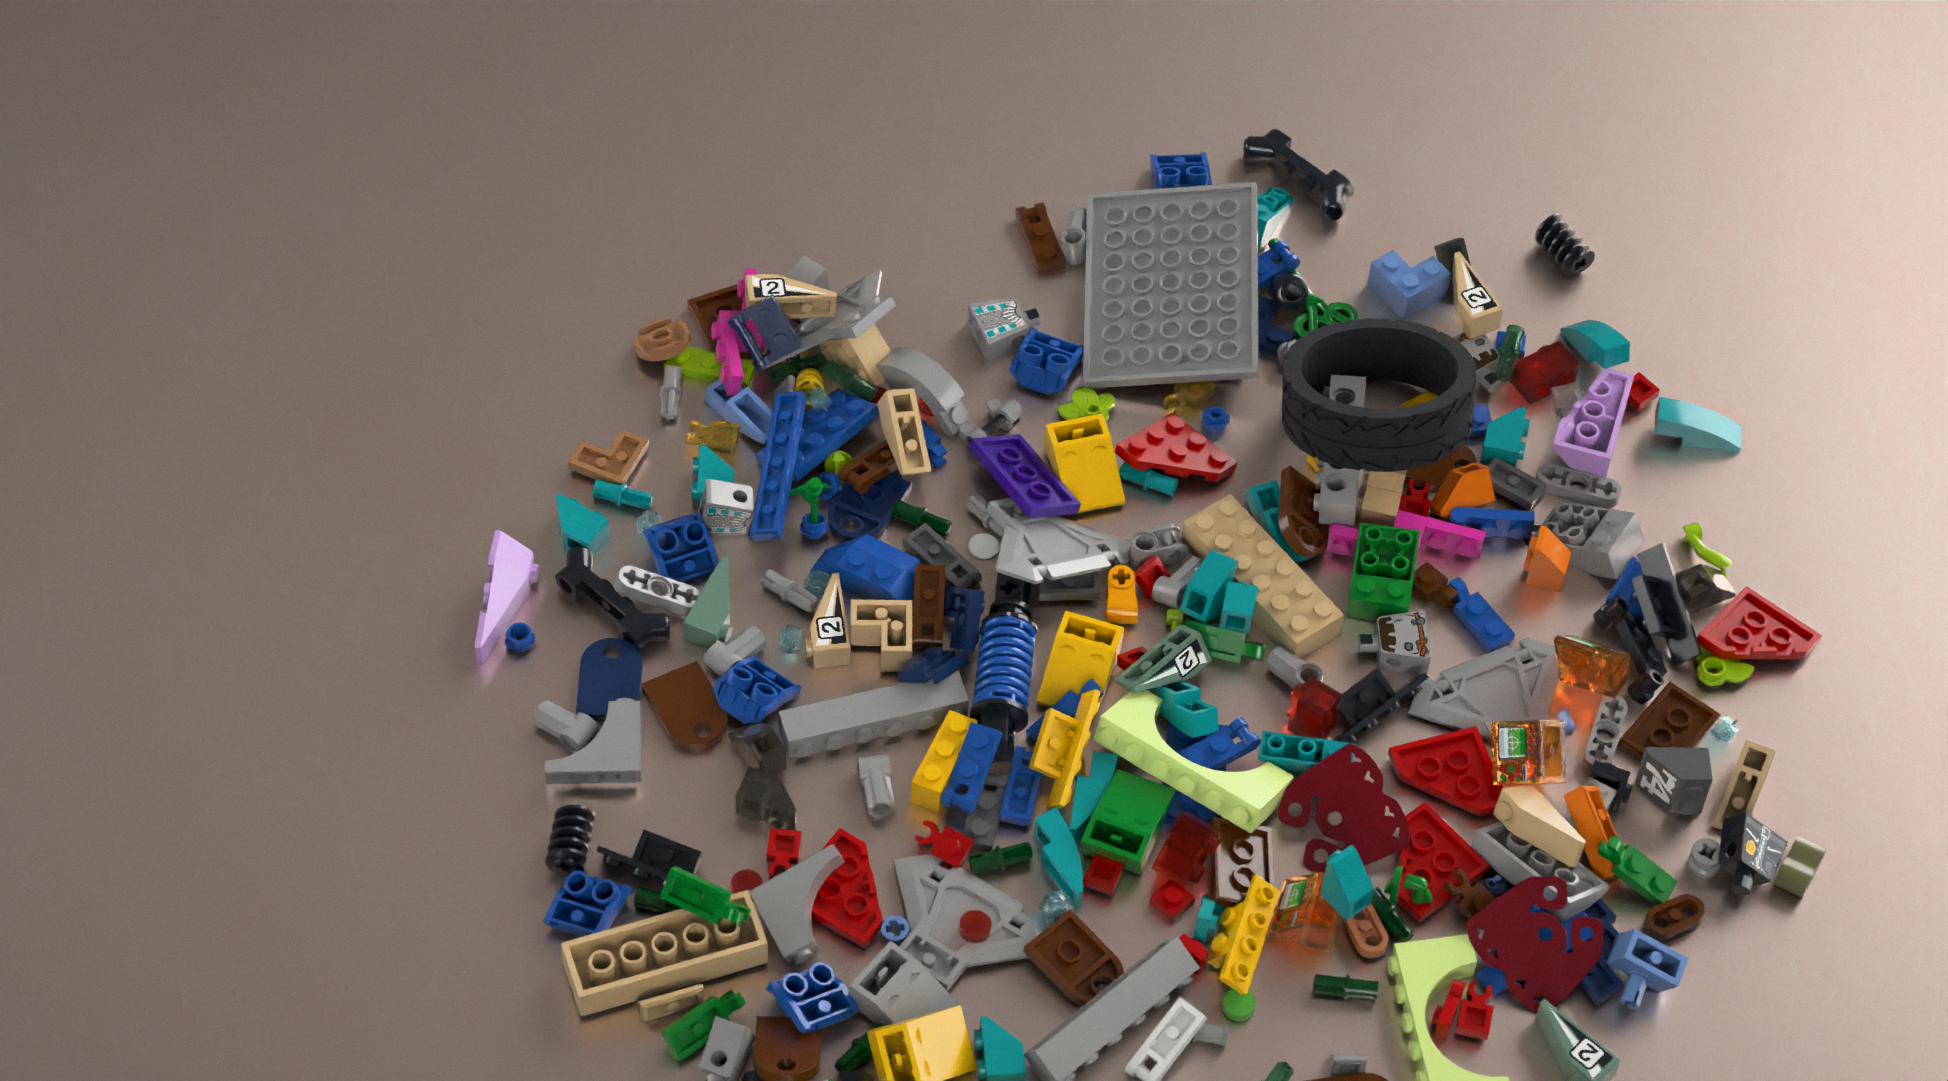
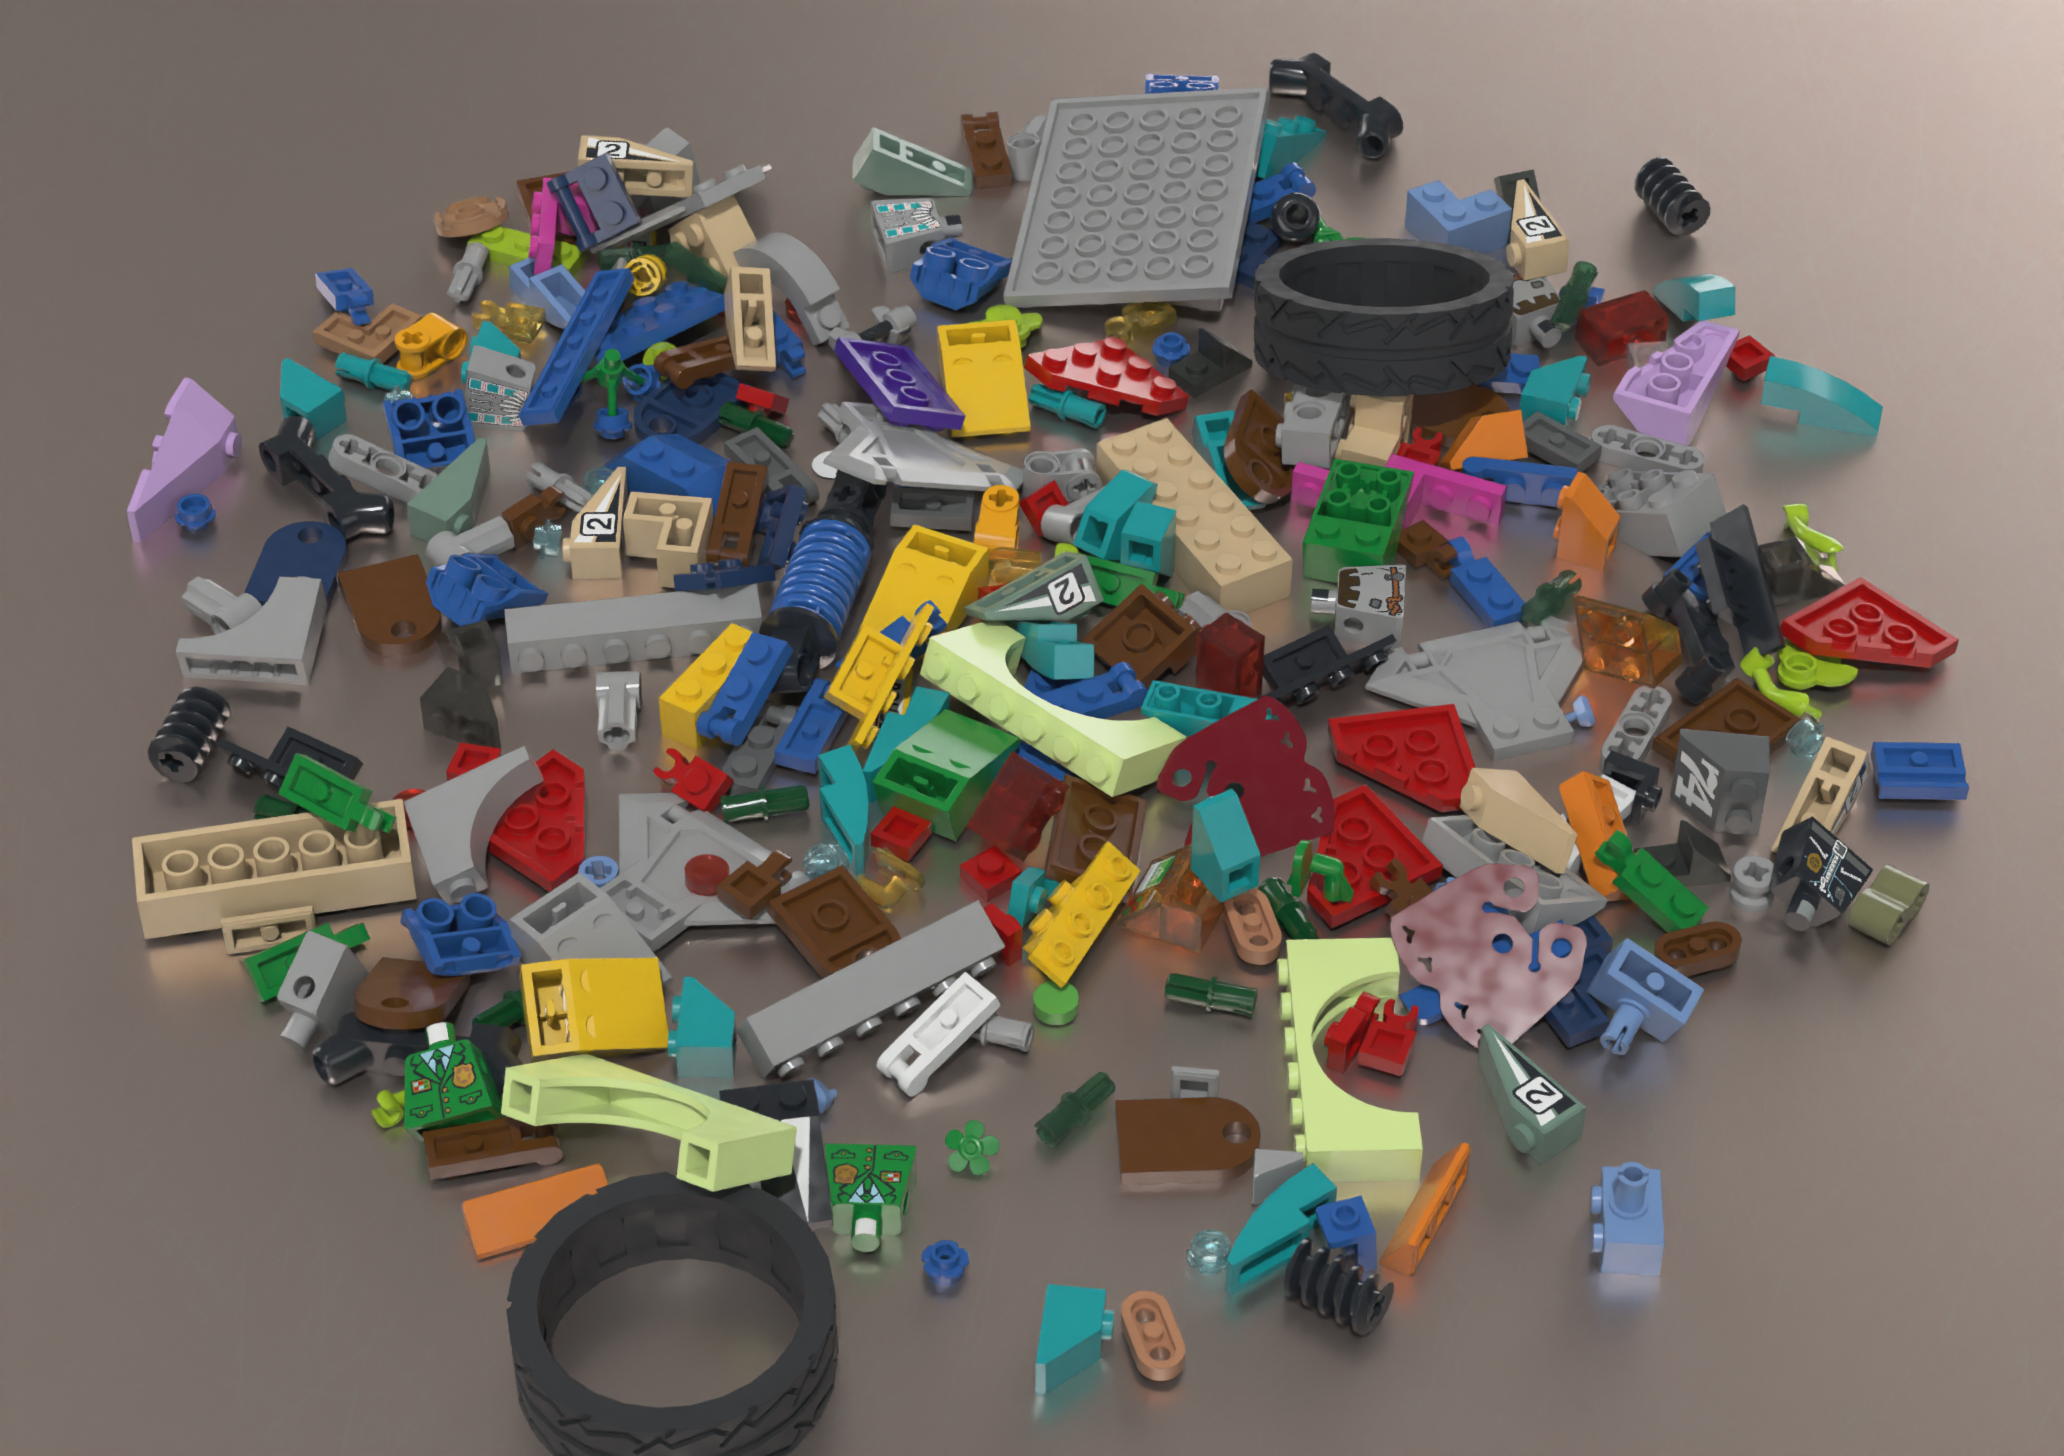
camera: 10 degrees right, 10 degrees down
blue slope [543,869,633,937] -> none
clear light blue plate [807,386,833,413] -> none
clear orange slope [1491,720,1567,785] -> none
none -> blue plate [315,268,374,326]
none -> light orange piece [394,313,468,380]
none -> reddish brown plate [501,485,567,551]
none -> reddish brown plate [717,849,792,920]
none -> red plate [736,383,790,417]
none -> sand green slope [853,127,972,196]
none -> clear yellow piece [855,846,926,910]
none -> clear yellow piece [989,547,1042,584]
none -> reddish brown plate [1081,583,1205,688]
none -> pearl dark grey slope [1168,328,1253,398]
none -> clear green axle [1521,570,1582,625]
none -> pearl dark grey slope [1633,820,1731,887]
none -> lime piece [1740,647,1822,719]
none -> blue plate [1871,742,1969,800]

